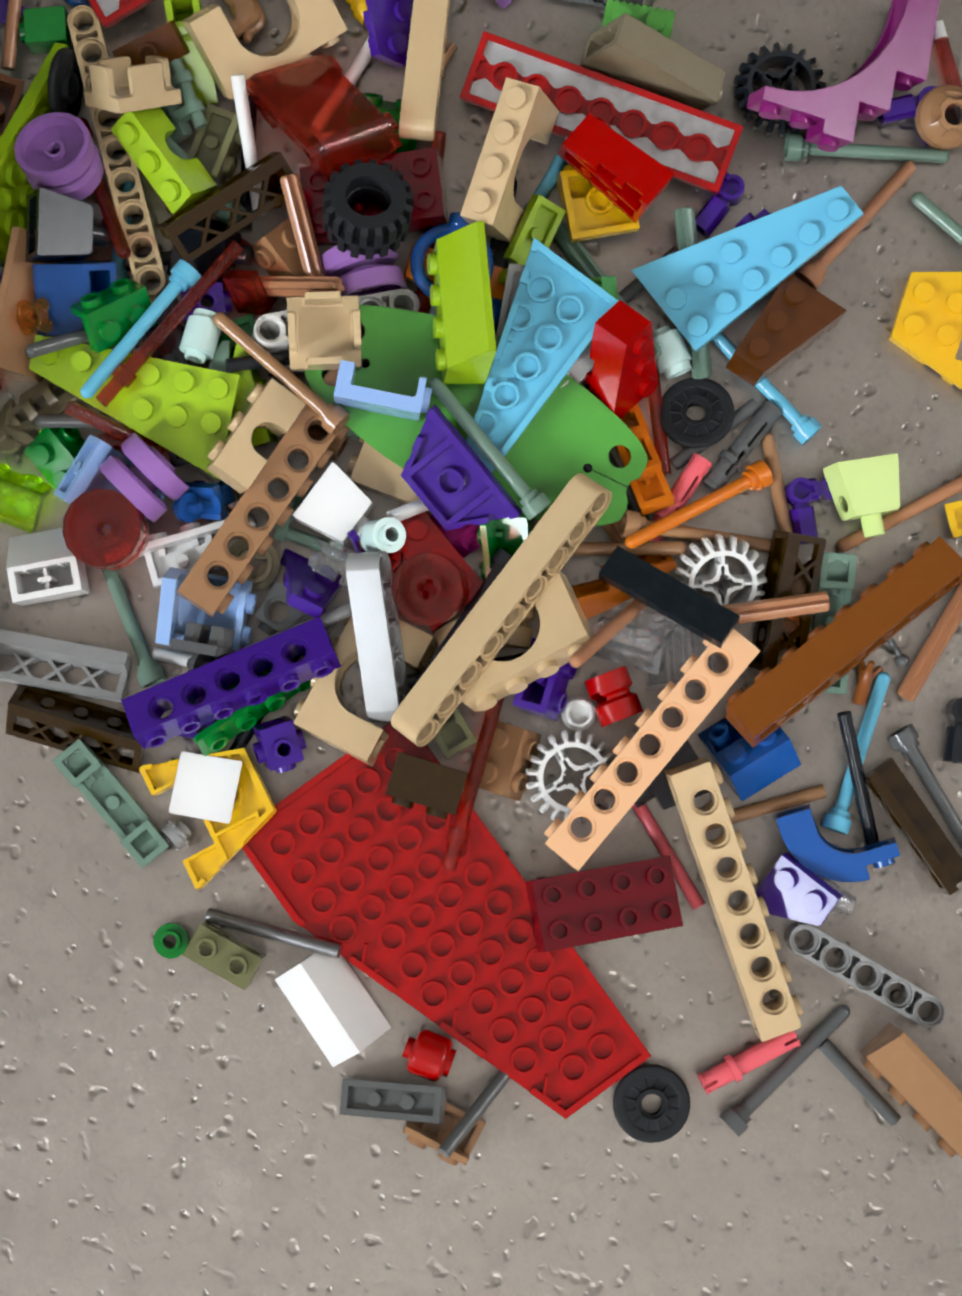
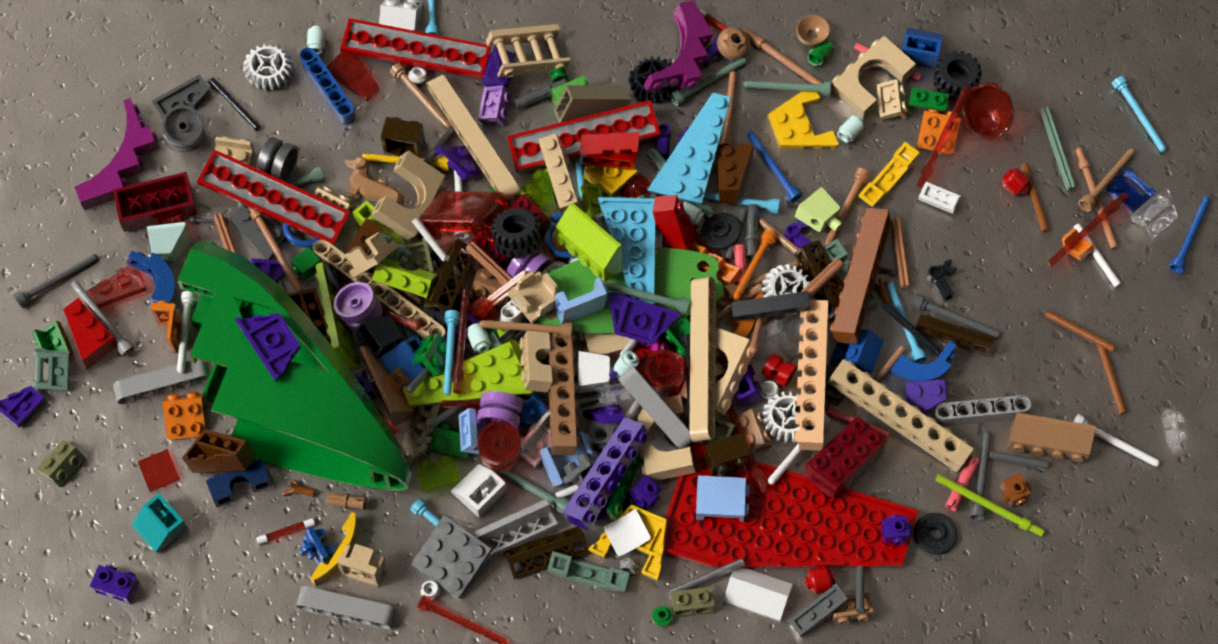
camera: 40 degrees left, 20 degrees down
none -> clear neon green bracket [518,168,554,208]
none -> clear red bracket [621,174,651,198]
none -> light blue panel [696,476,749,522]
none -> blue piece [747,131,803,203]
none -> white piece [768,414,831,485]
none -> dark purple brick [881,515,912,545]
none -> lime bar [935,474,1045,537]
none -> dark orange brick [1000,473,1032,507]

